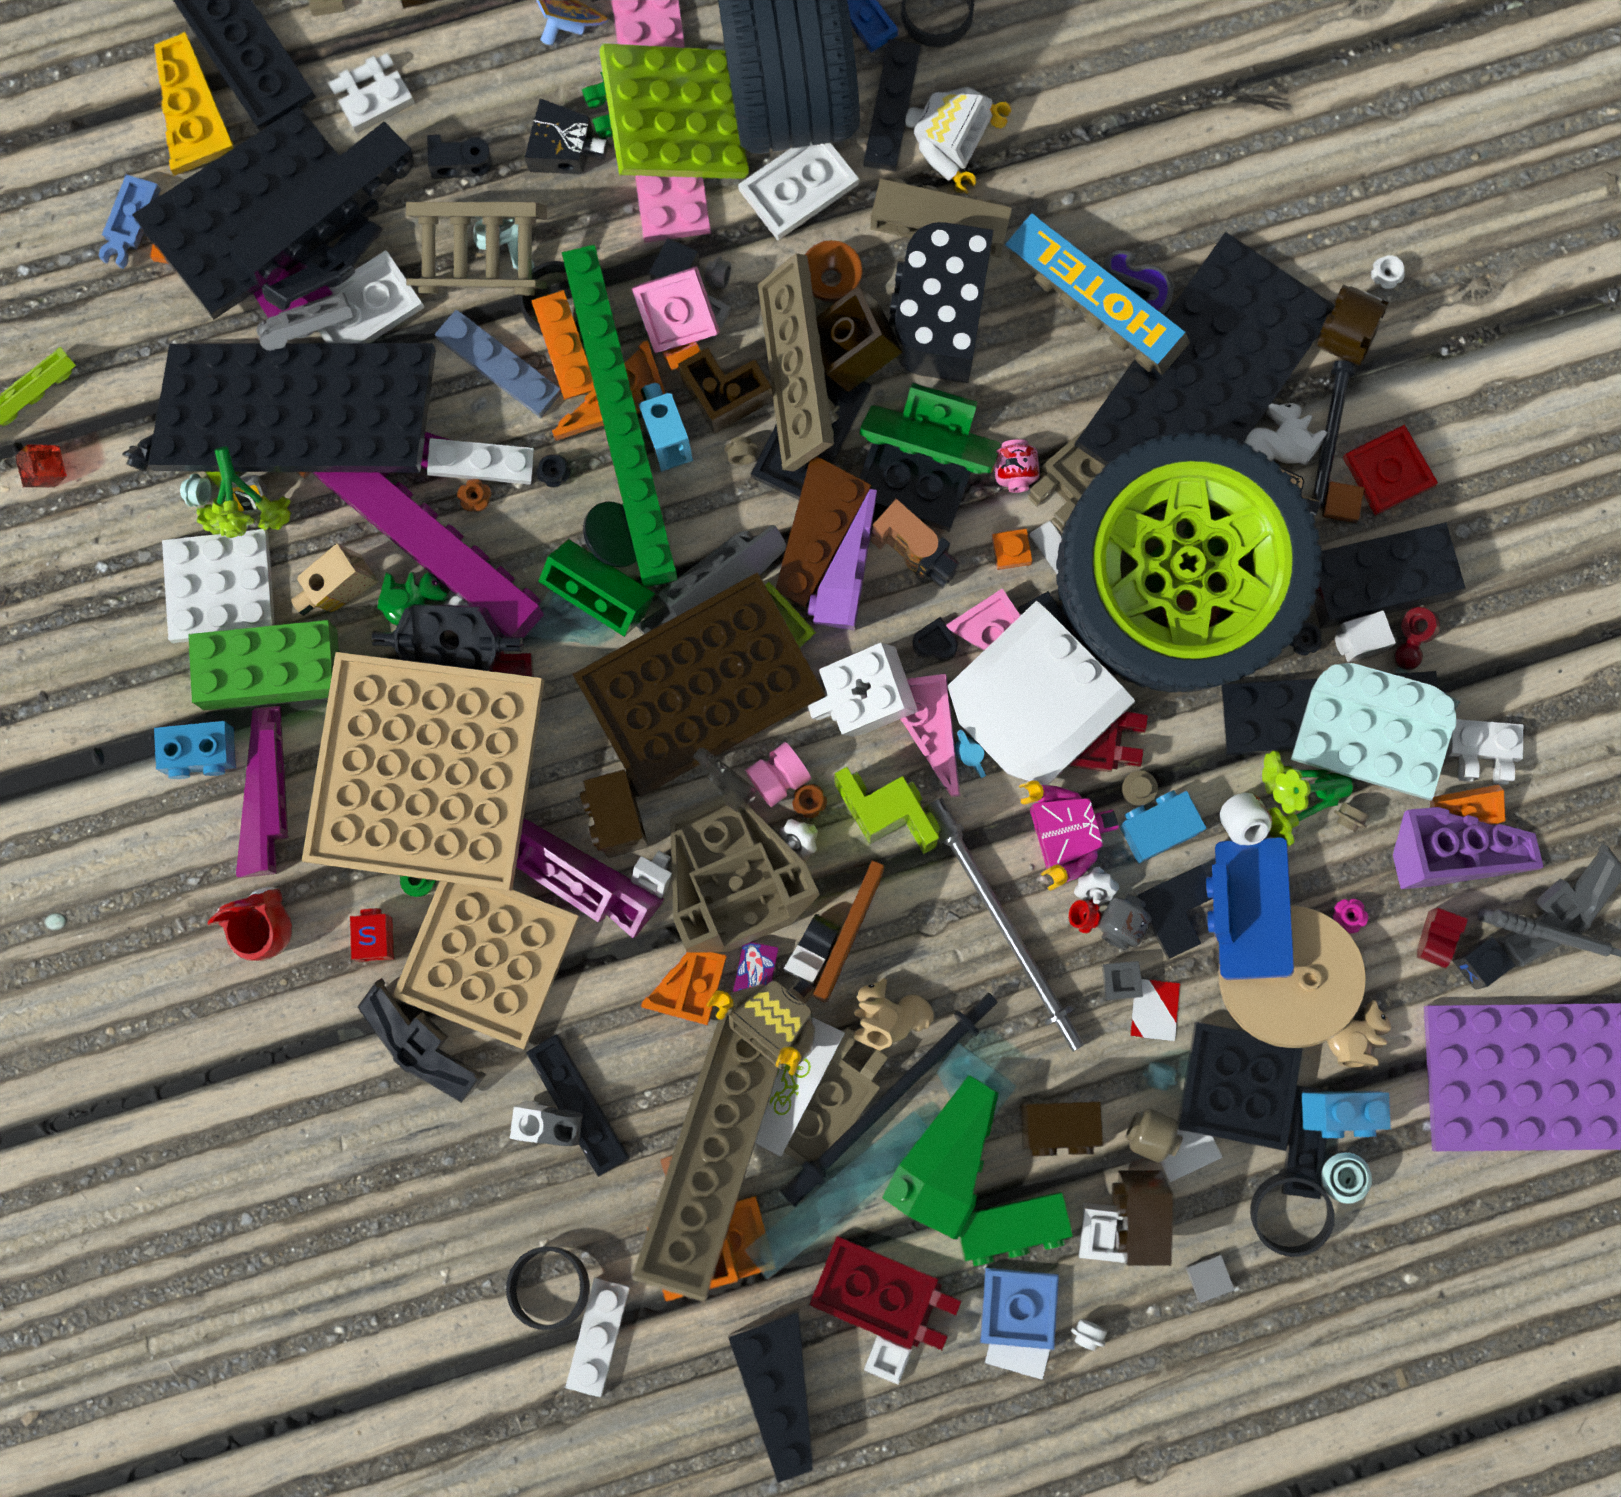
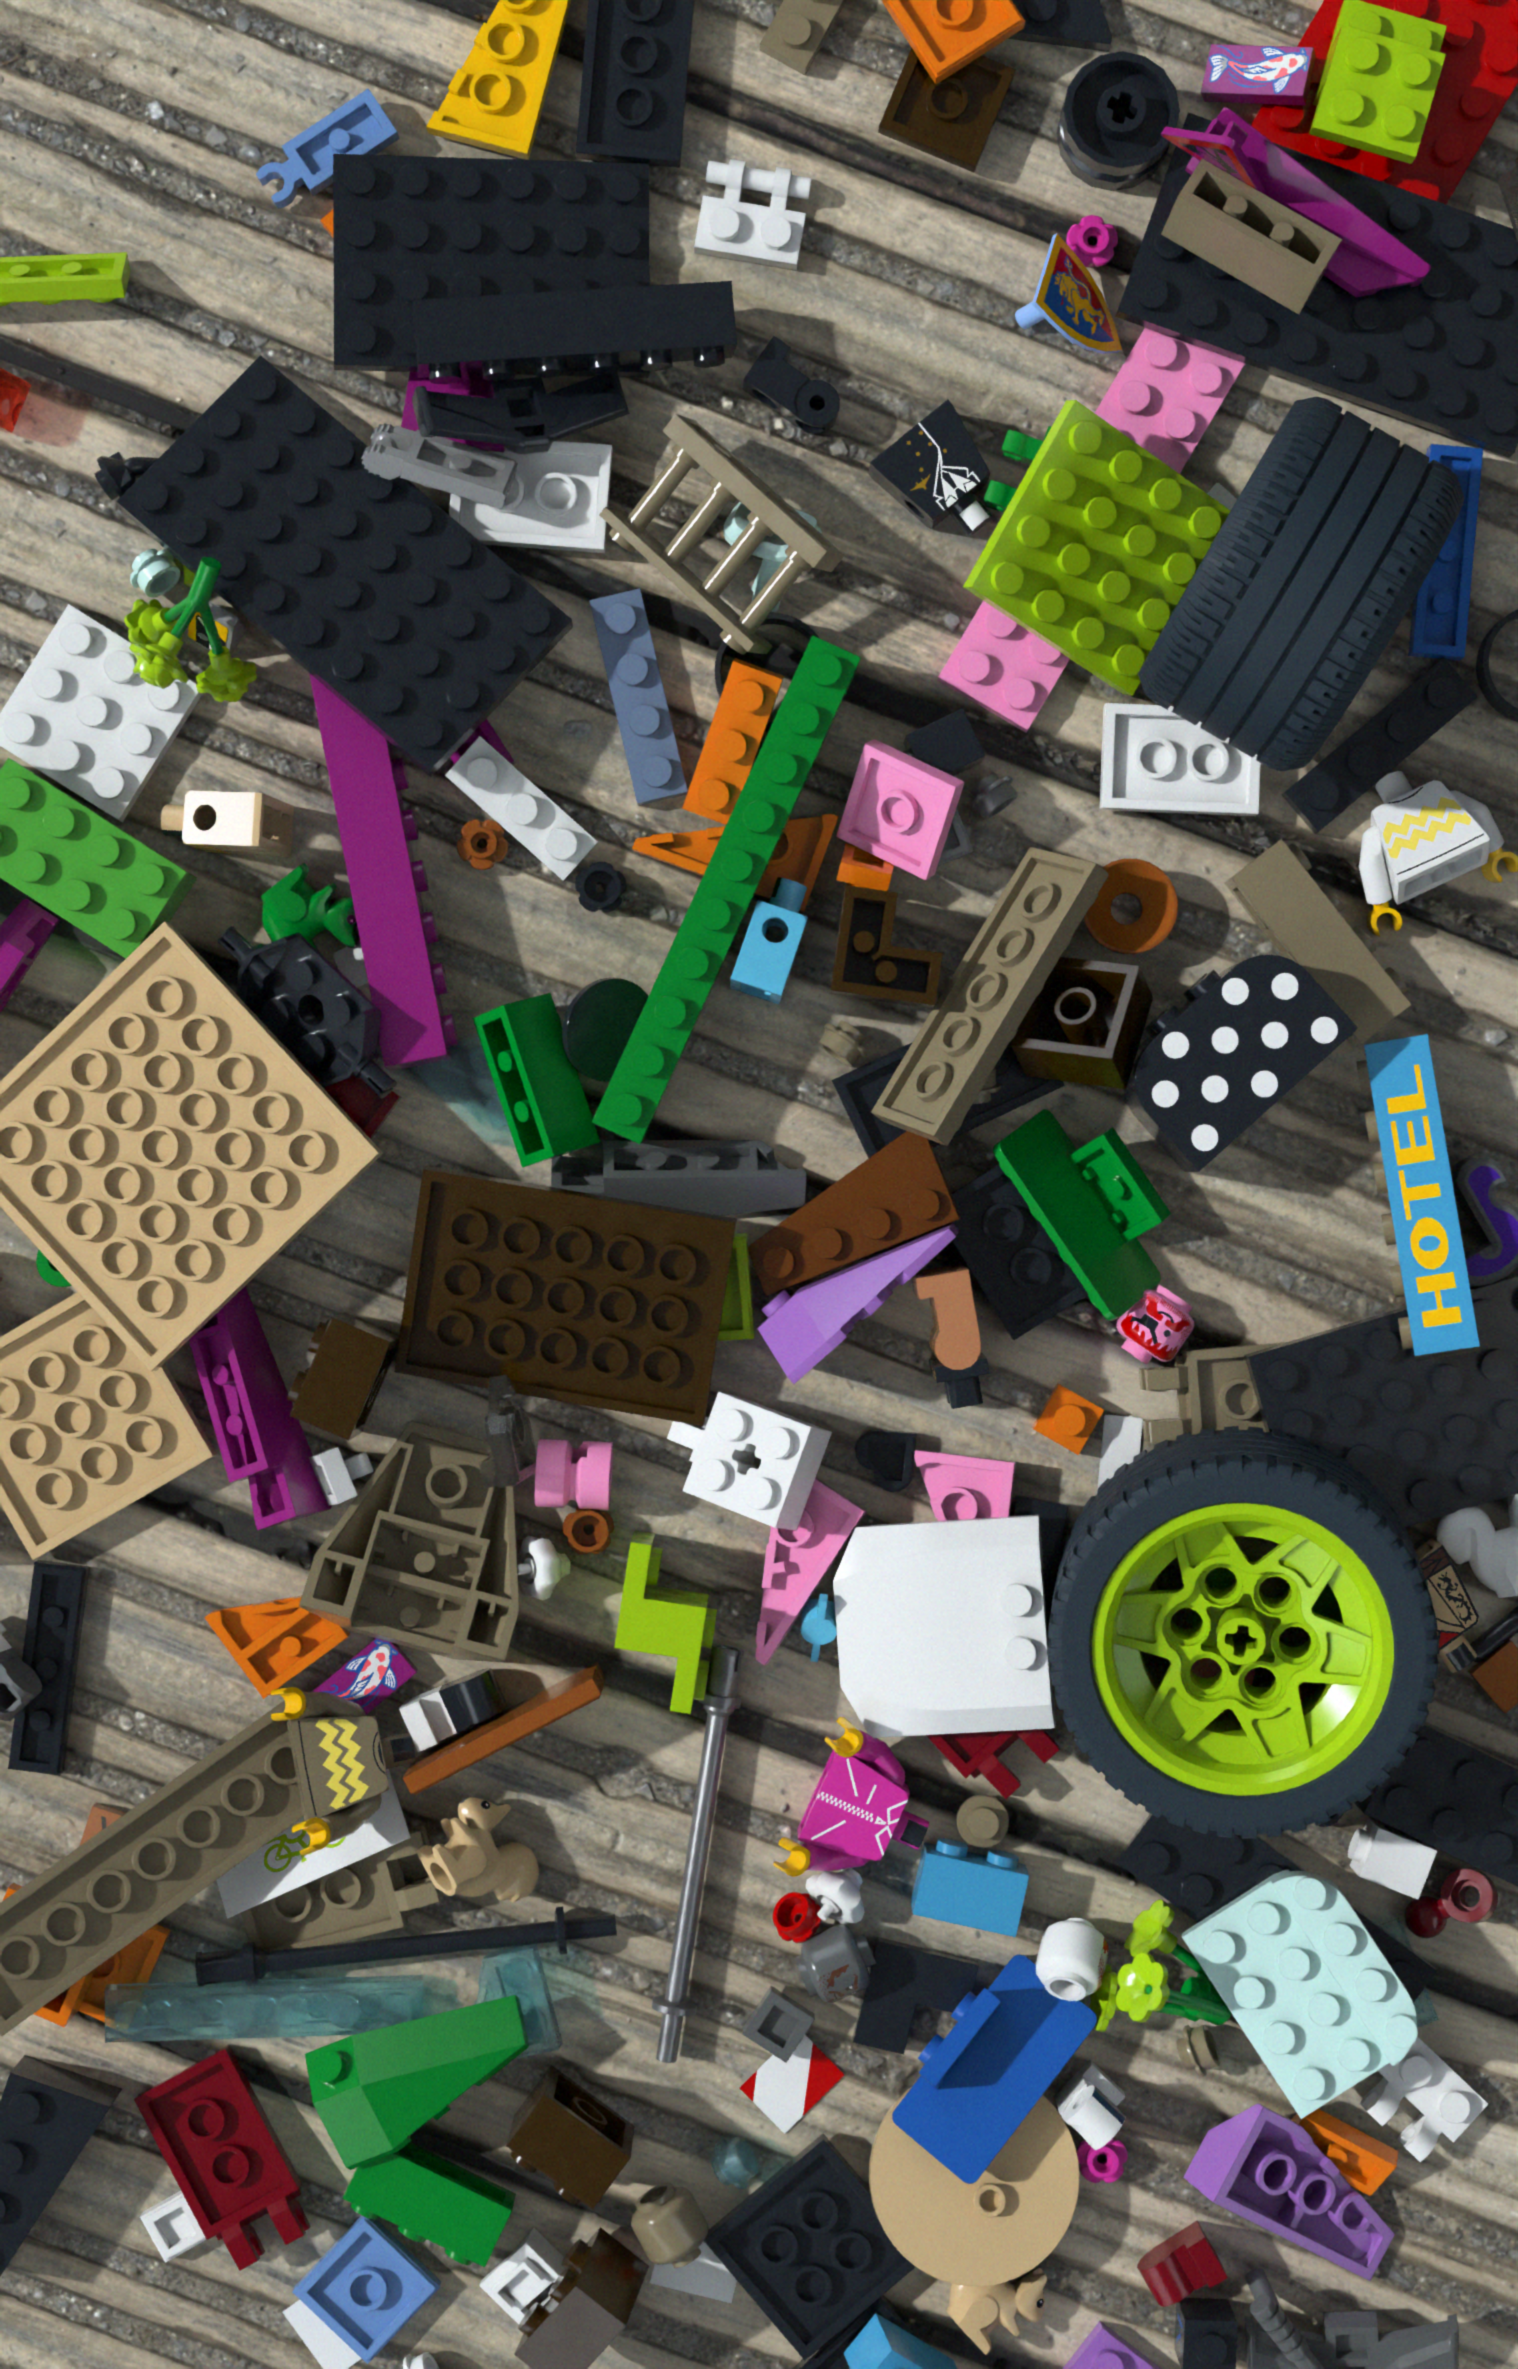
camera: 40 degrees right, 10 degrees up
none -> white leg [1054,2060,1126,2150]

